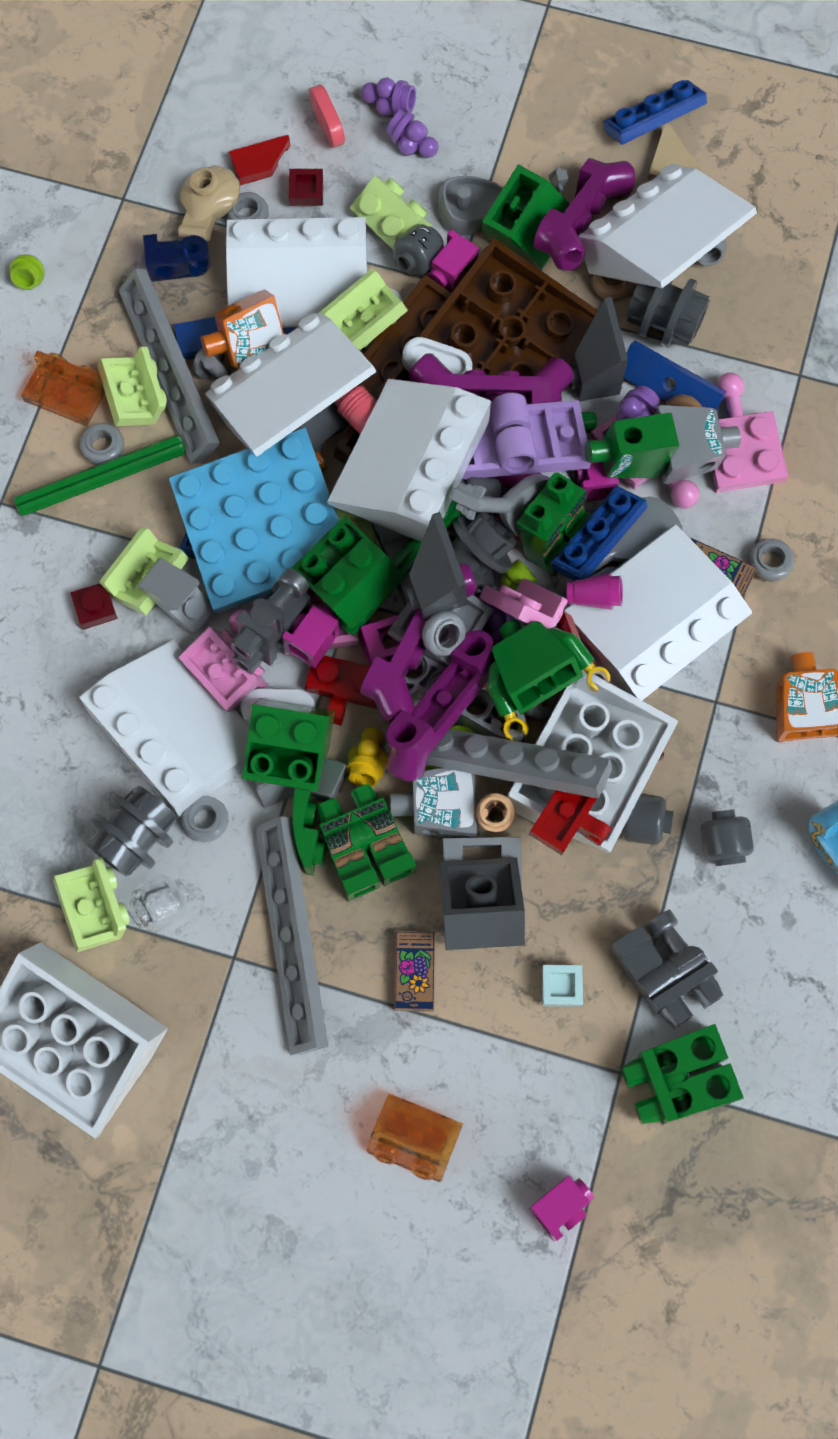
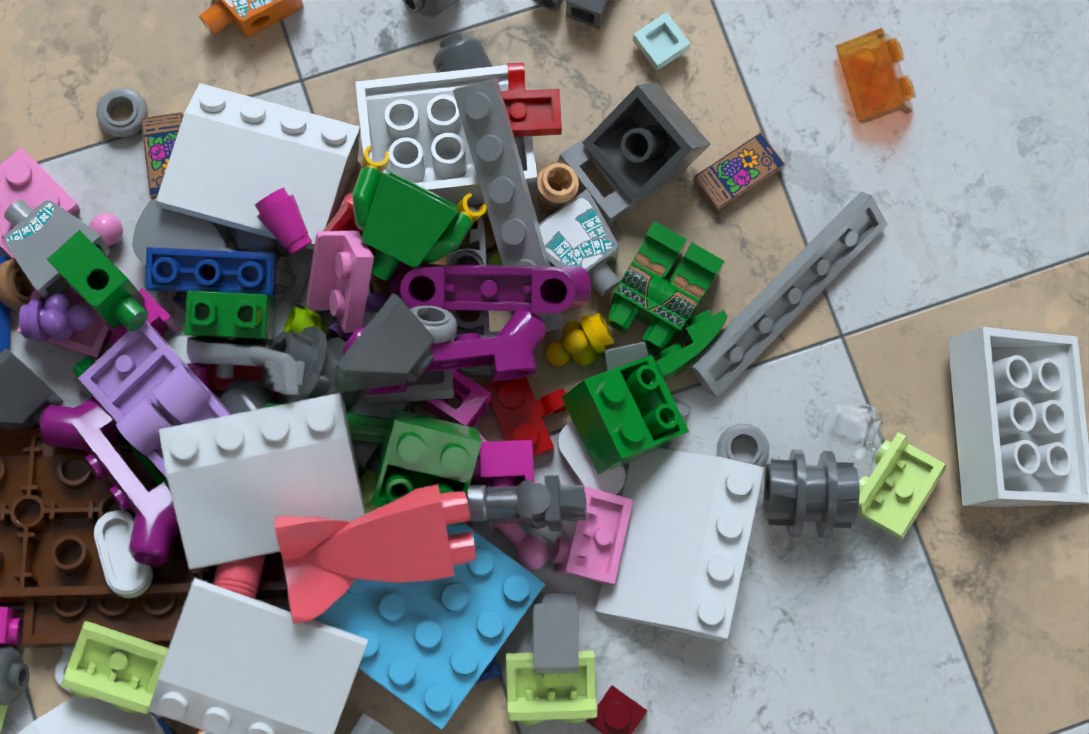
camera: 130 degrees left, 5 degrees up
none -> coral hips [275,485,477,624]

